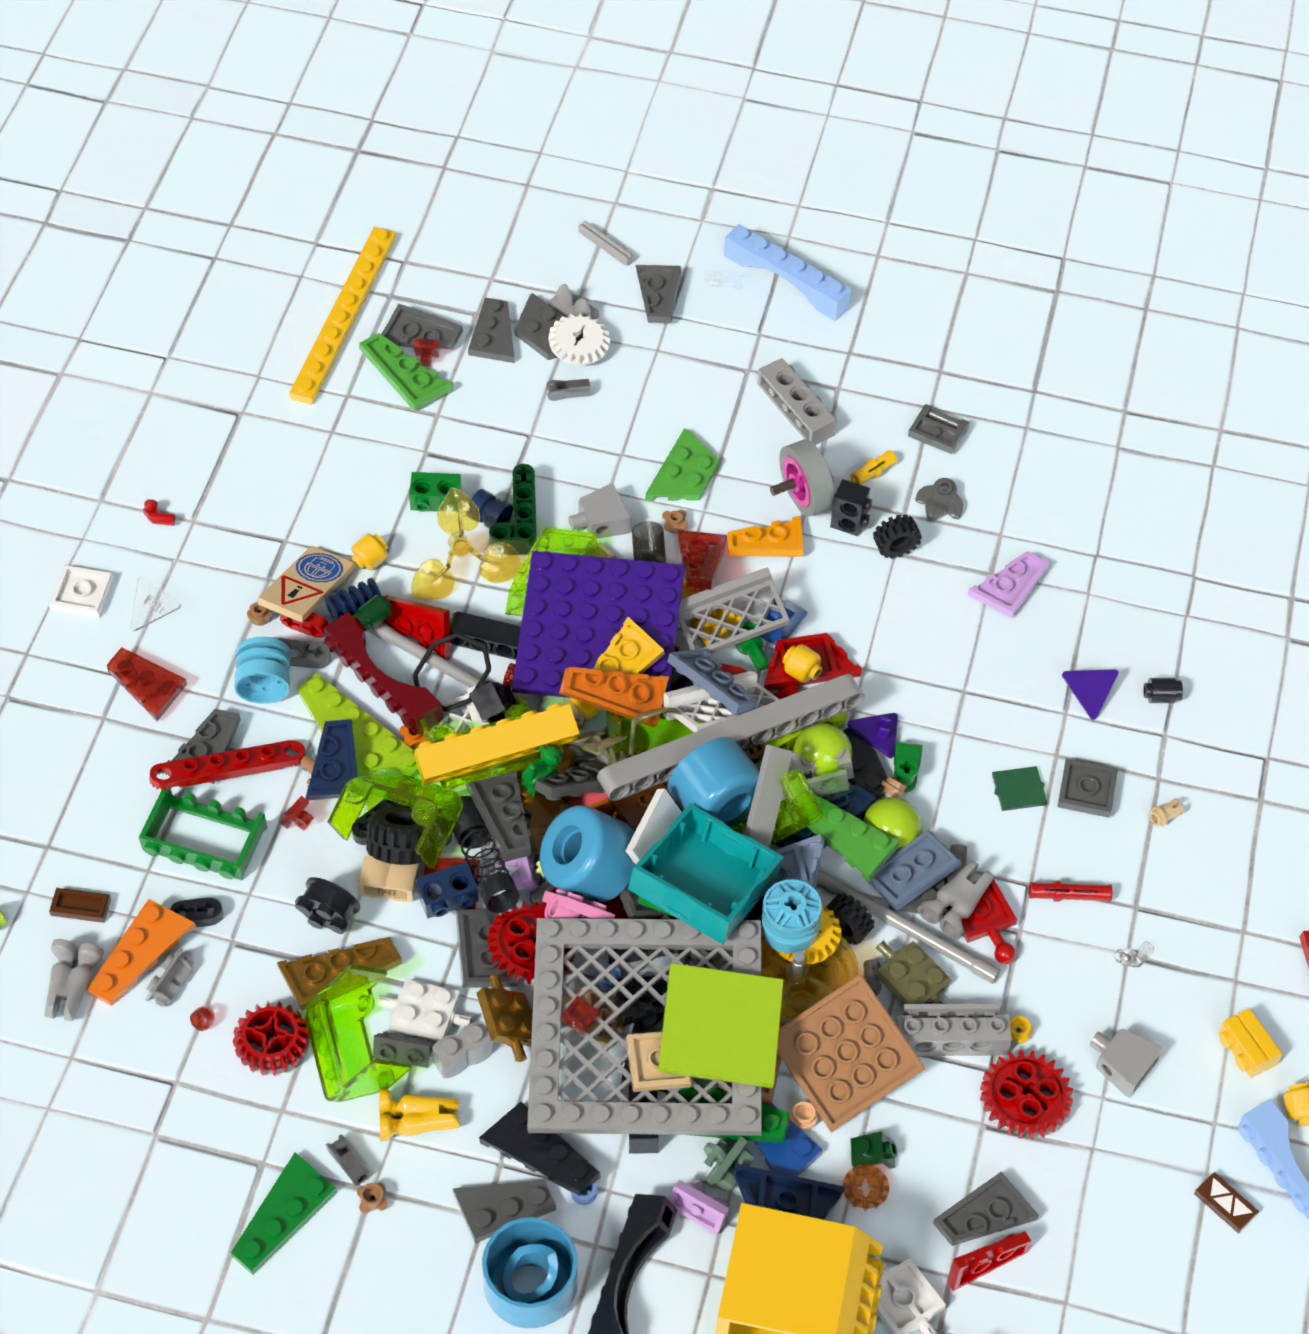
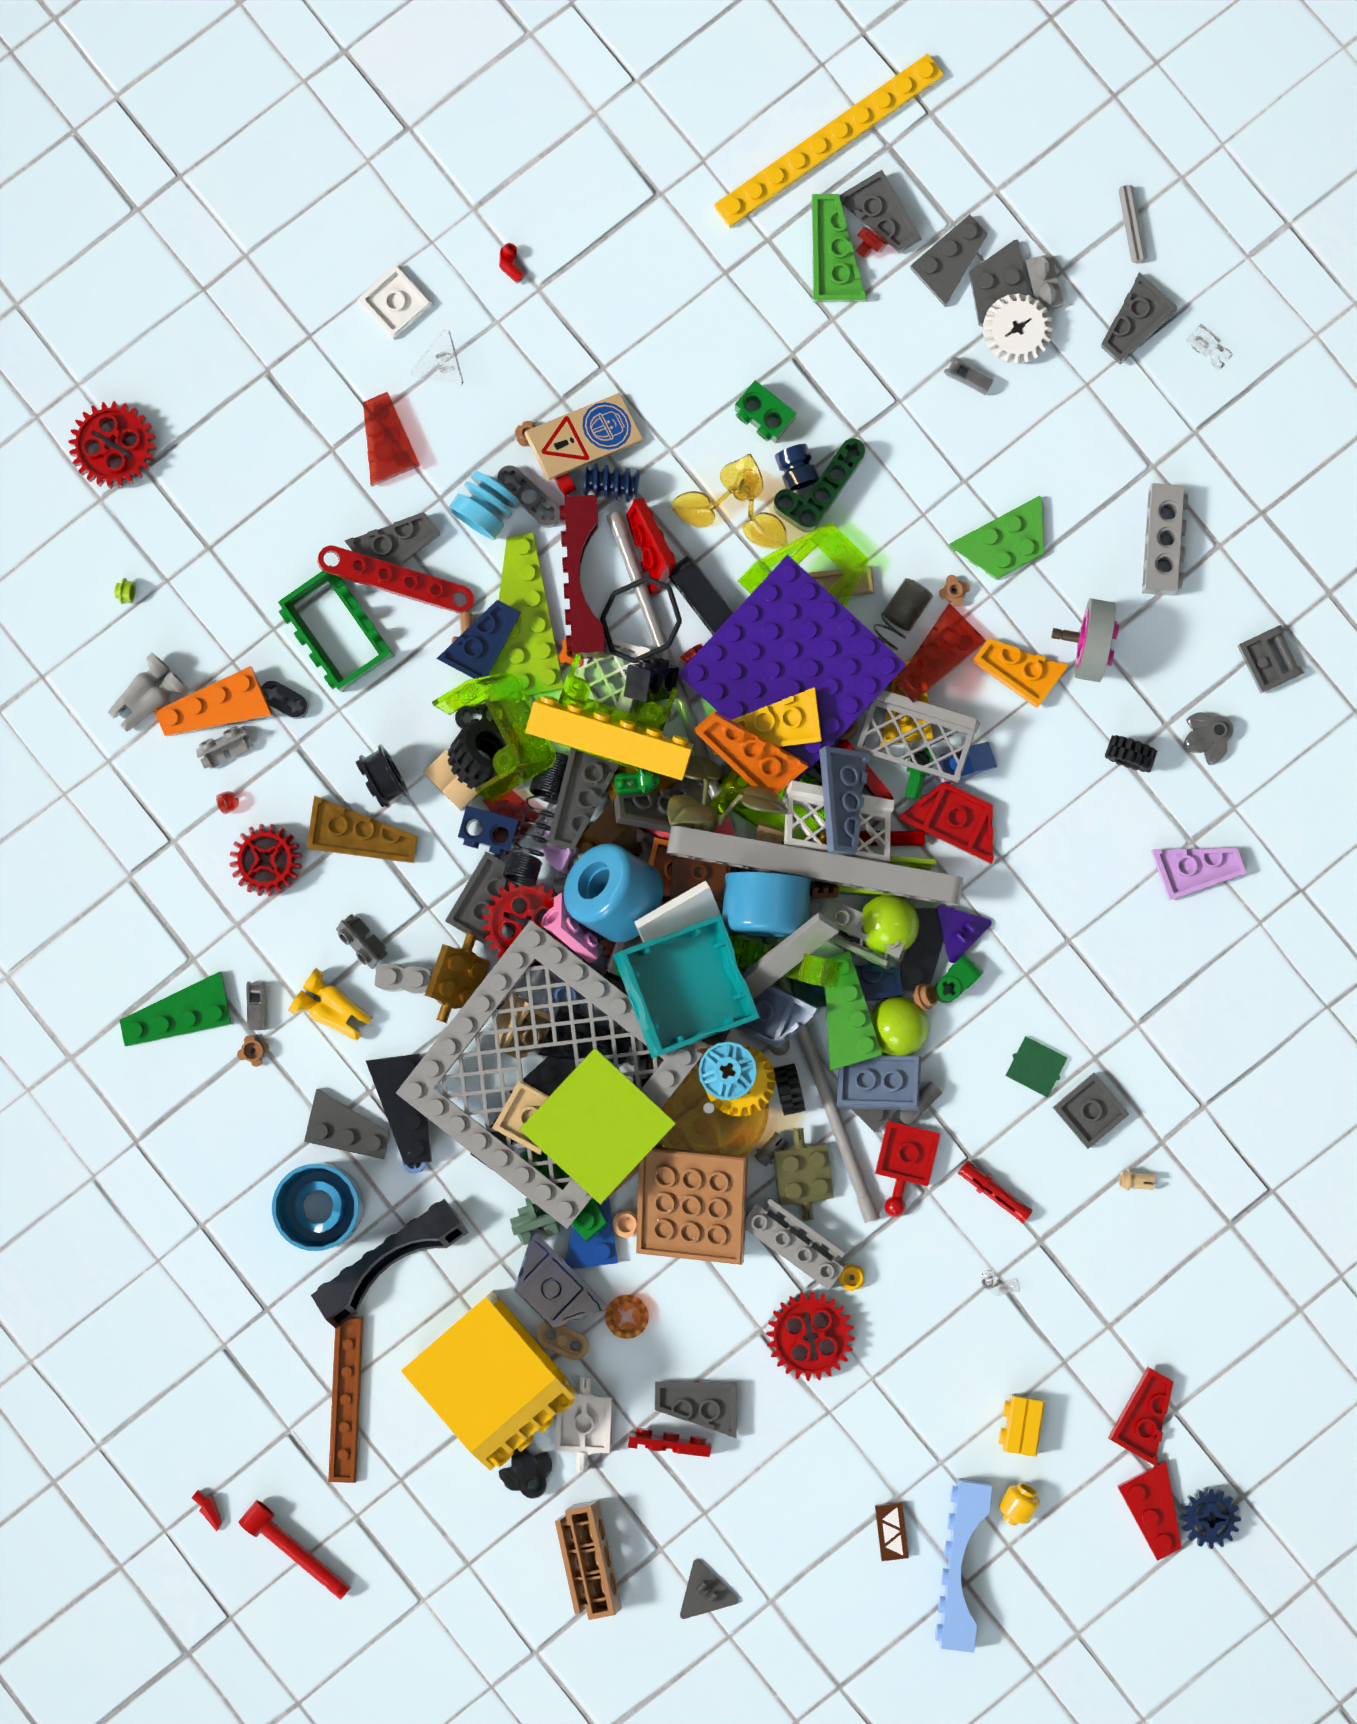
camera: 40 degrees right, 30 degrees up
reddish brown tile [49,888,111,923] -> none
clear red tile [279,795,314,831] -> none
clear neon green windscreen [305,964,413,1102] -> none
yellow head [351,533,389,570] -> none
dark green brick [353,595,393,631] -> none
white plate [377,979,472,1041] -> none
clear red tile [560,995,600,1036] -> none
light grey torso [568,483,631,539] -> none
lavender tile [669,1179,730,1235] -> none
light blue arch [724,224,851,321] -> none
yellow head [783,644,822,683] -> none
black brick [830,479,873,537] -> none
yellow pin [850,450,897,485] -> none
dark green bracket [851,1131,898,1169] -> none
light grey piece [918,860,994,940] -> none
dark purple piece [1062,669,1119,720] -> none
light grey torso [1089,1029,1163,1099] -> none
black brick [1143,677,1183,703] -> none

